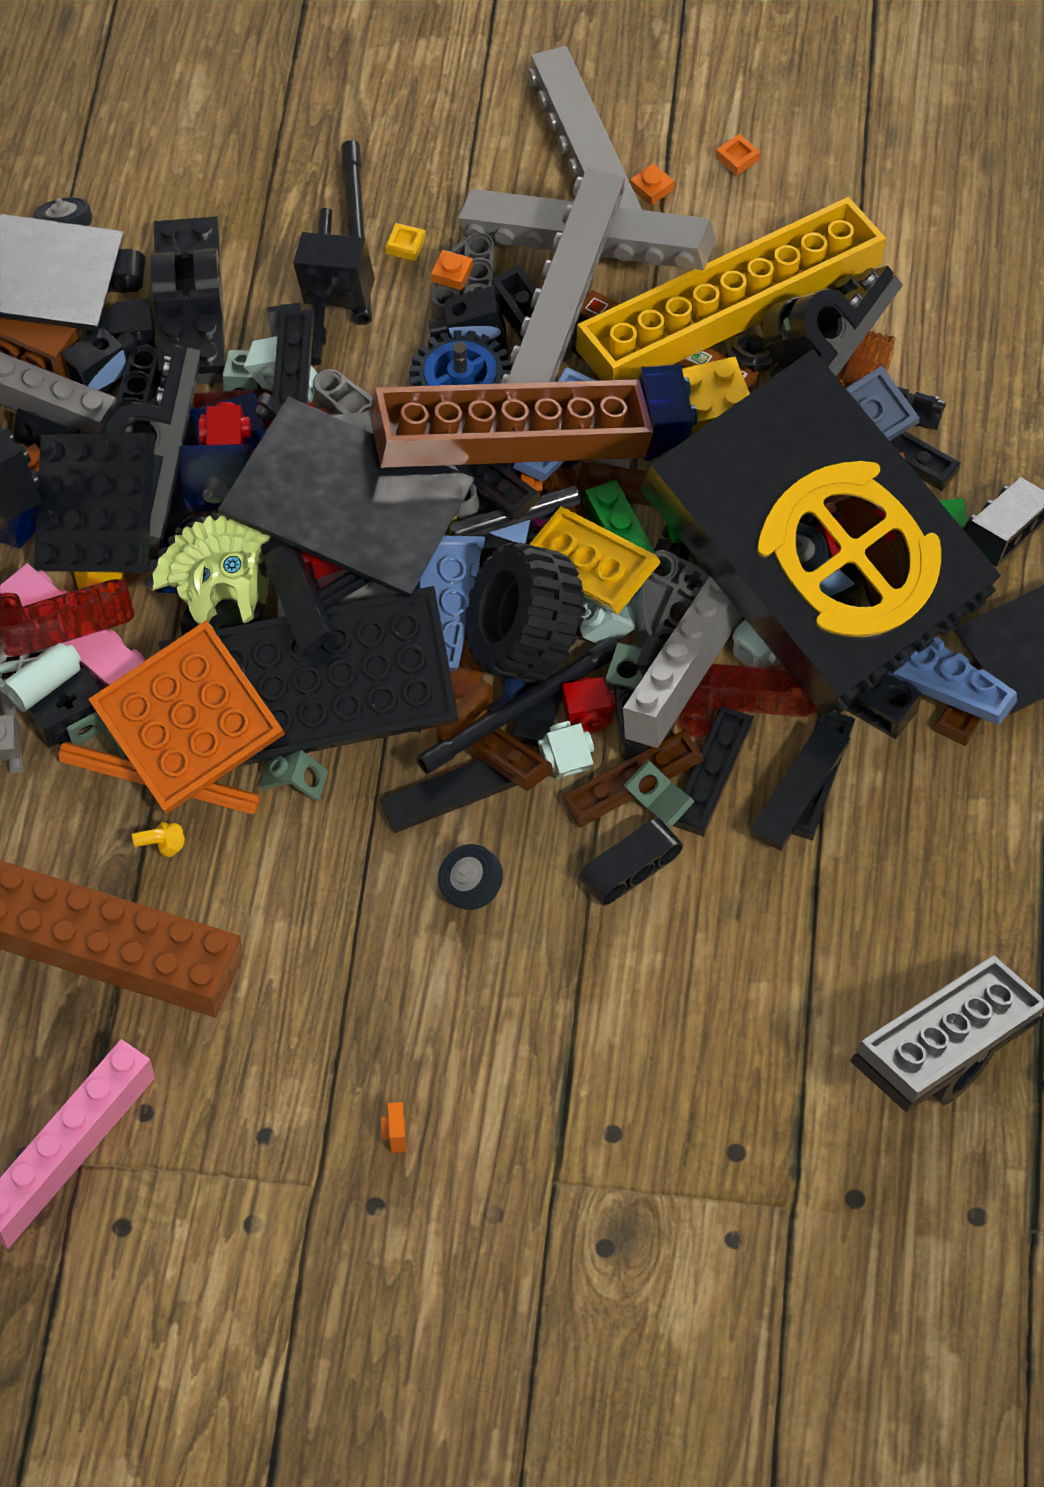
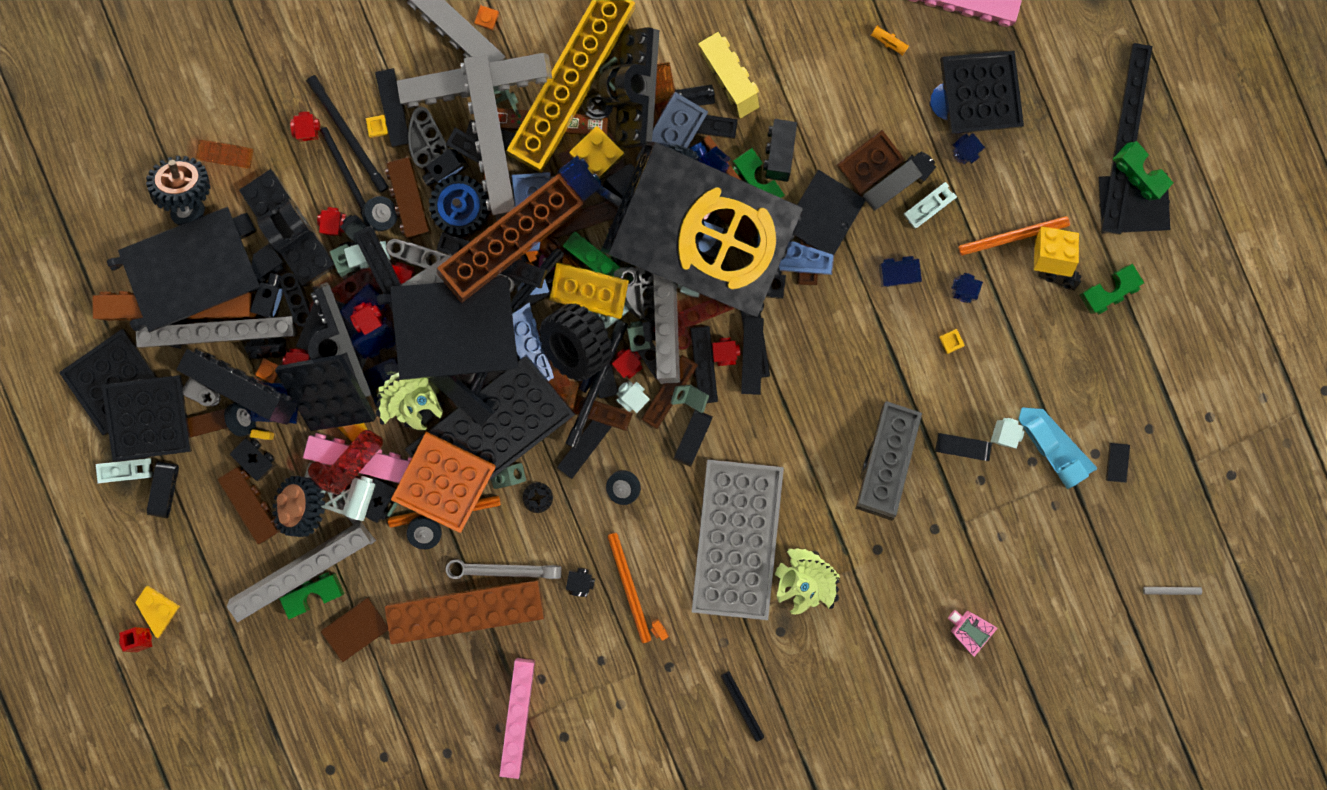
camera: 30 degrees left, 30 degrees up
yellow plate [132,822,185,858] -> none
black brick [293,232,375,310] -> none
orange plate [431,250,473,291] -> none
none -> wheel [146,156,211,212]
none -> clear orange beam [195,140,254,169]
none -> red brick [290,112,320,142]
none -> red brick [317,207,347,237]
none -> black wheel [362,196,397,231]
none -> black tile [375,68,409,148]
none -> reddish brown brick [385,157,431,239]
none -> black wheel [407,516,442,550]
none -> light grey piece [446,559,561,579]
none -> sand green bracket [494,89,519,115]
none -> black gear [523,482,553,513]
none -> black brick [566,567,595,597]
none -> orange axle [608,533,651,643]
none -> light grey plate [692,459,784,620]
none -> light yellow wedge [698,32,759,119]
none -> red brick [712,338,740,366]
none -> black axle [721,671,764,742]
none -> yellowish green piece [775,548,840,615]
none -> torso [948,610,998,657]

